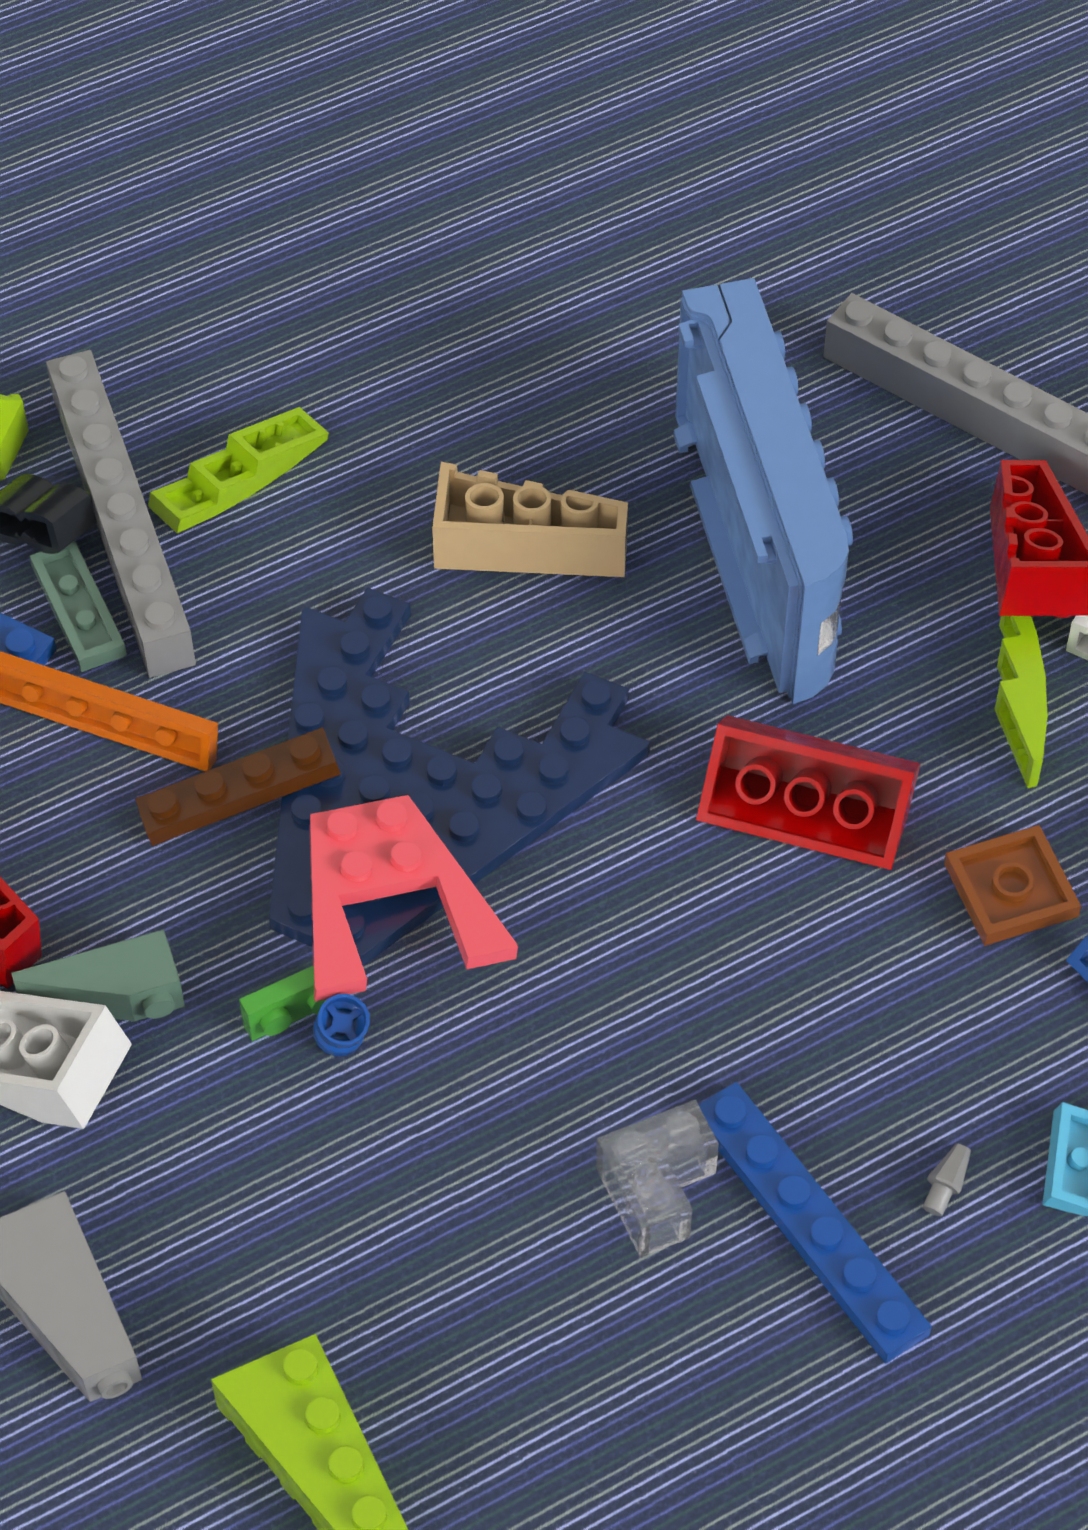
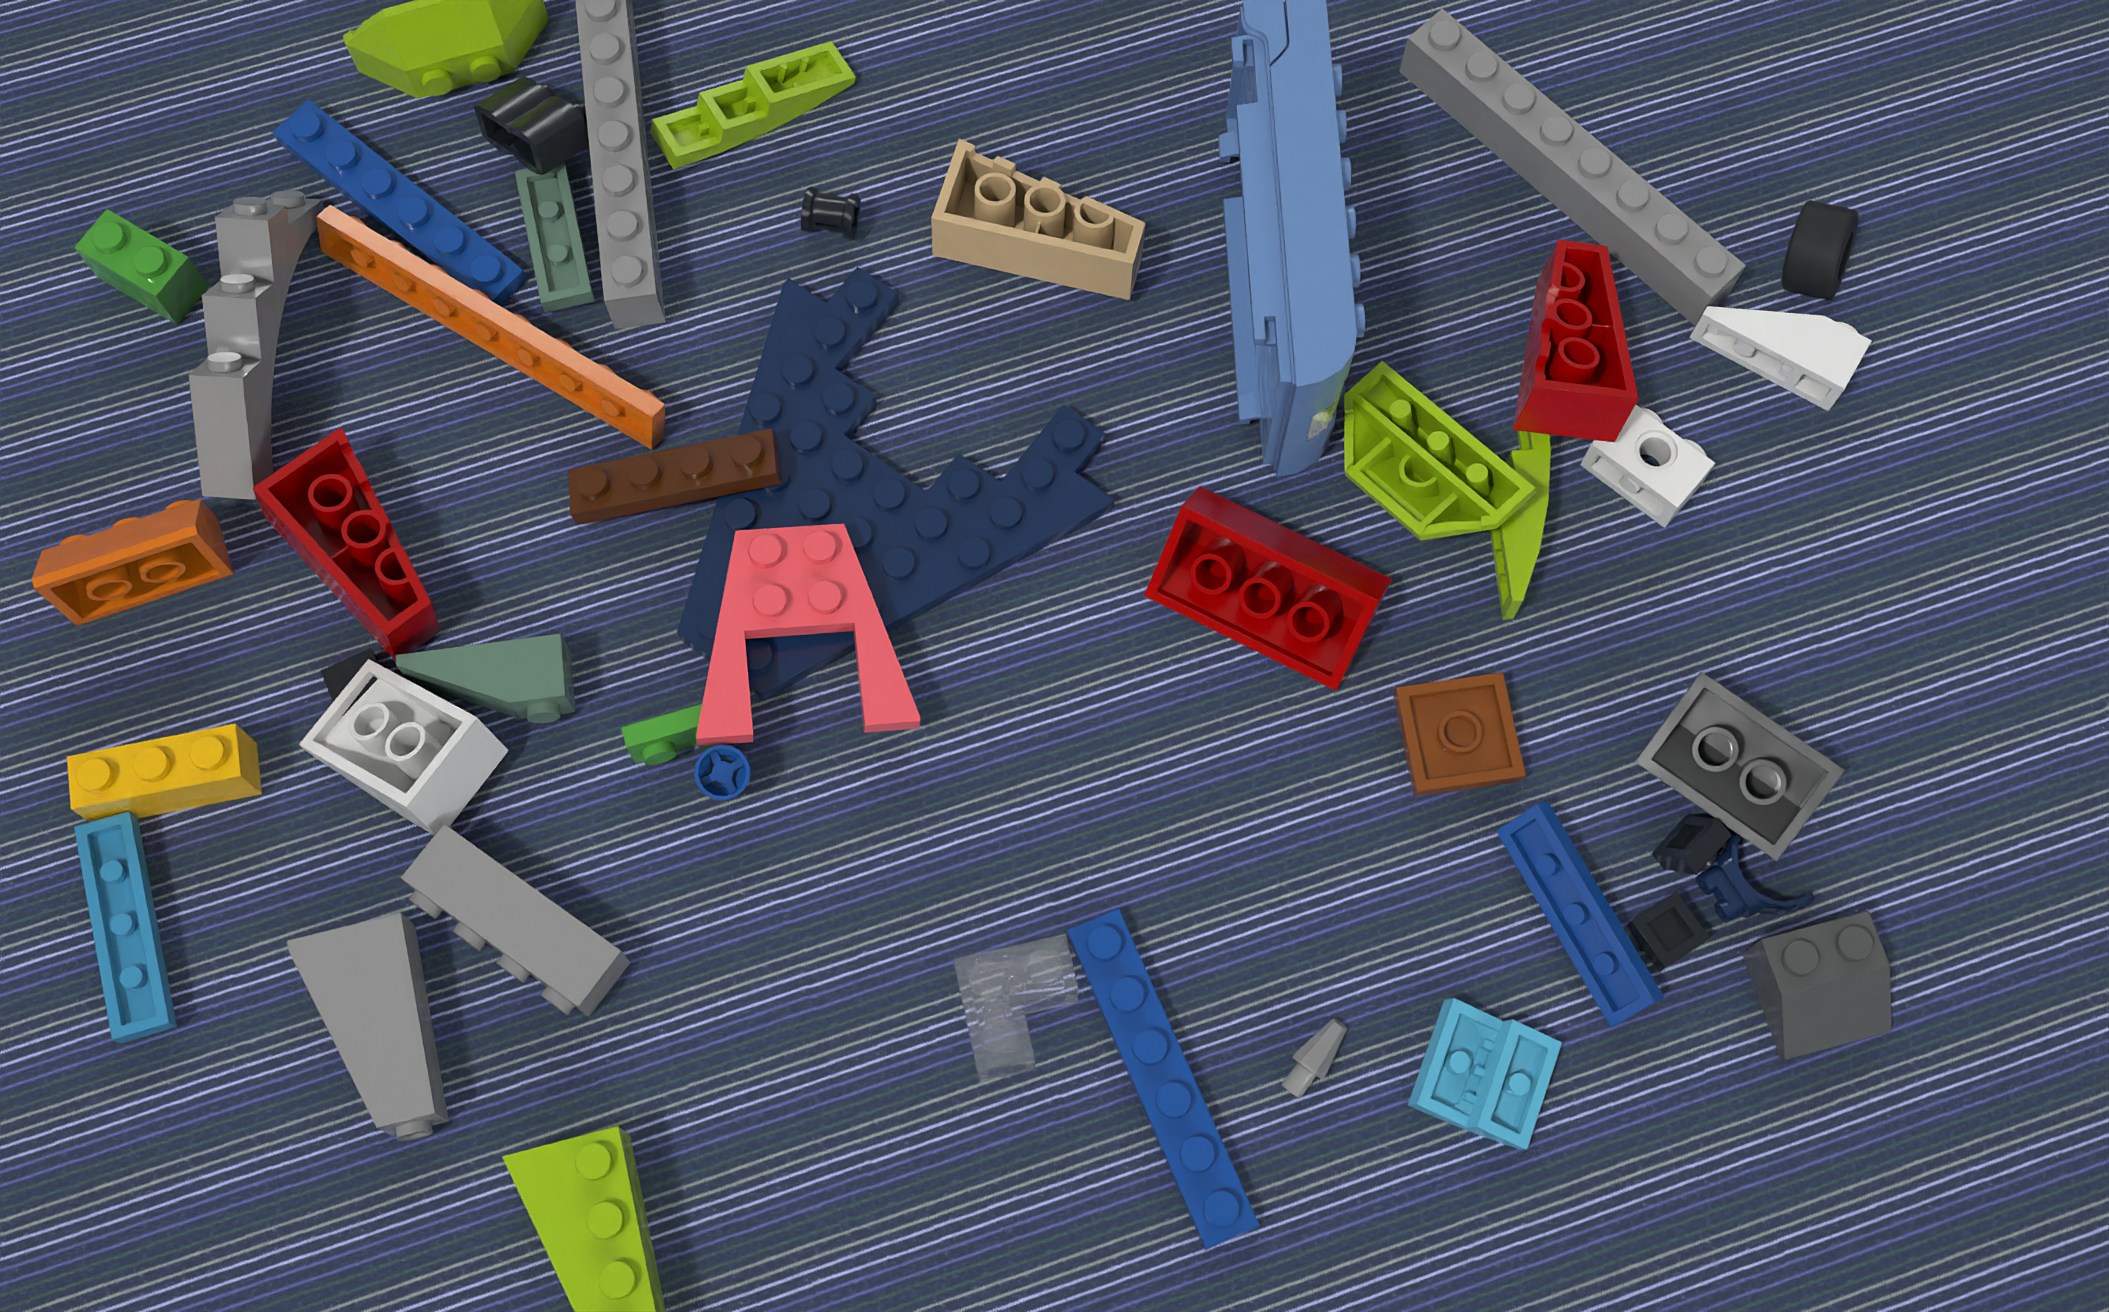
camera: 10 degrees right, 15 degrees up
none -> light grey brick [401,824,631,1017]
none -> black bush [801,187,861,240]
none -> lime wedge [1344,361,1536,541]

